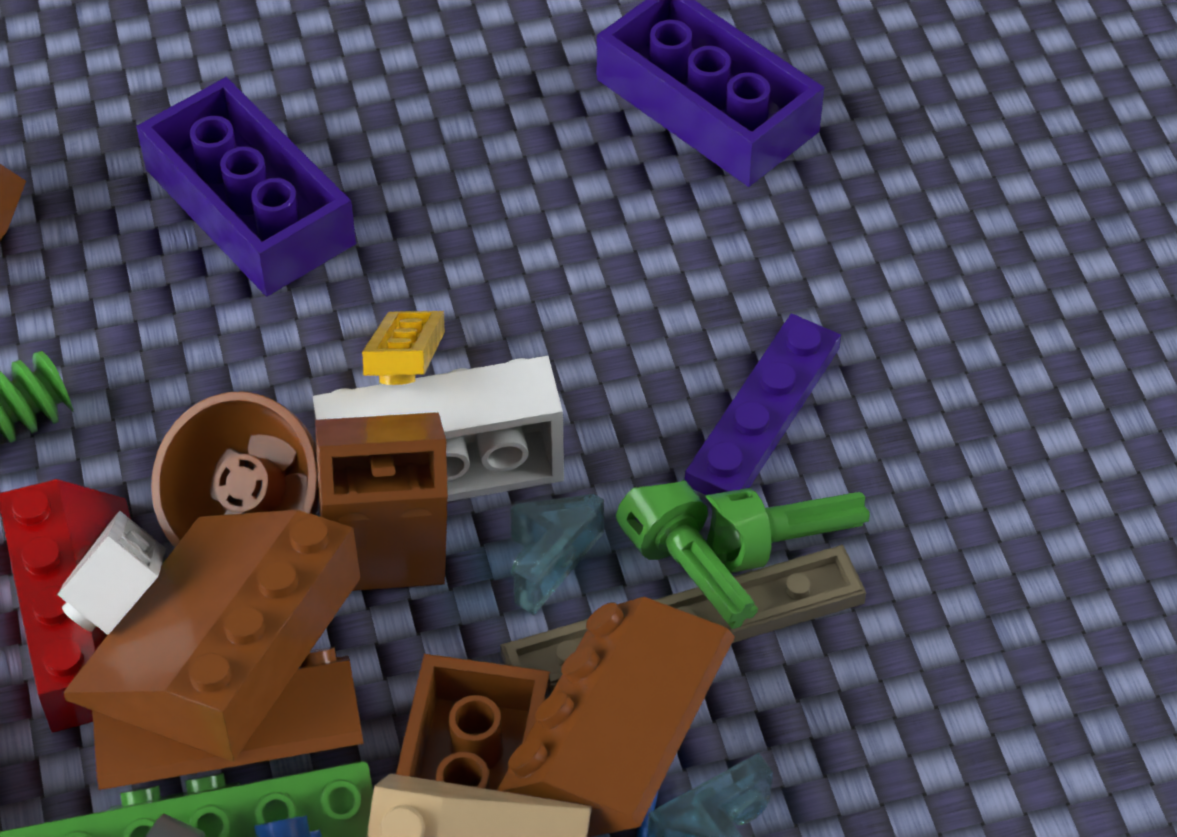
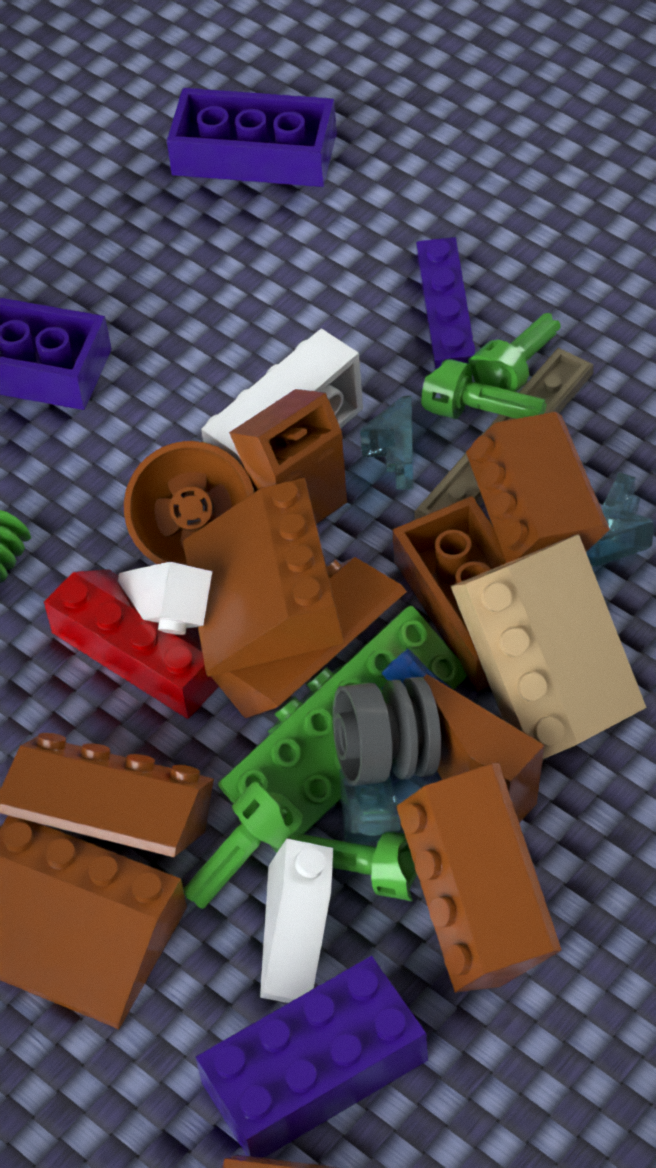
camera: 30 degrees left, 0 degrees up
yellow plate [362,311,445,385] -> none

